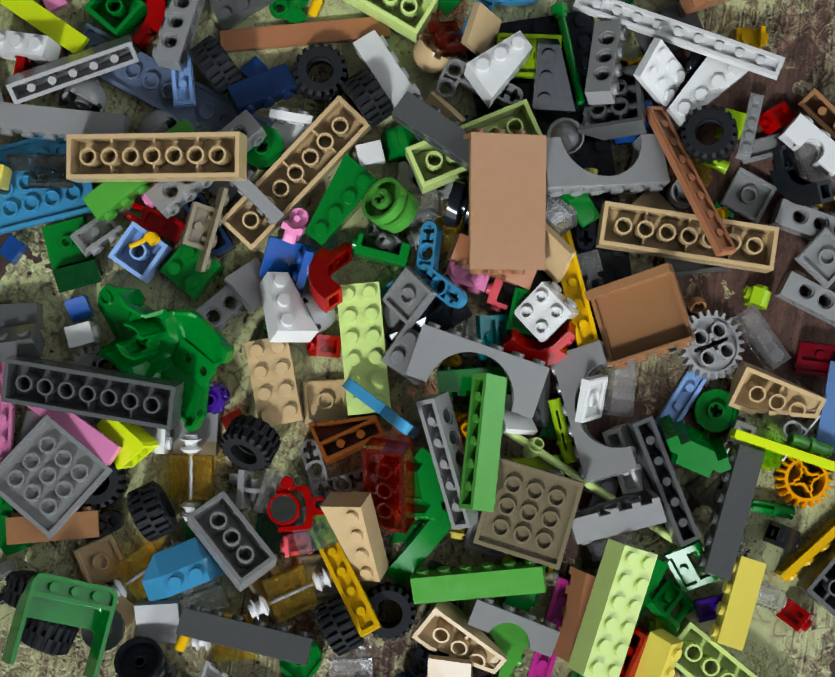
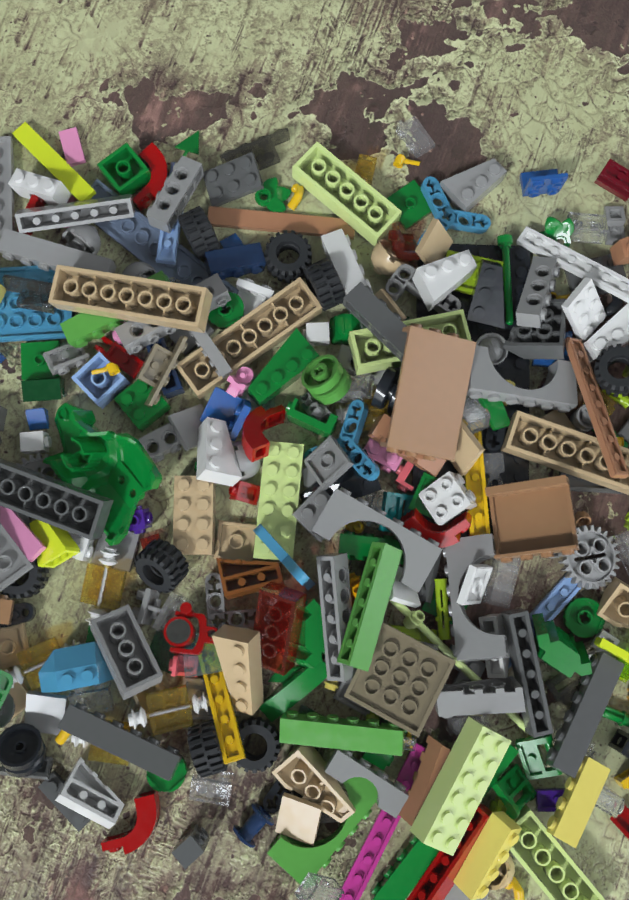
camera: 10 degrees right, 5 degrees down
black tyre [127,481,177,542] -> none

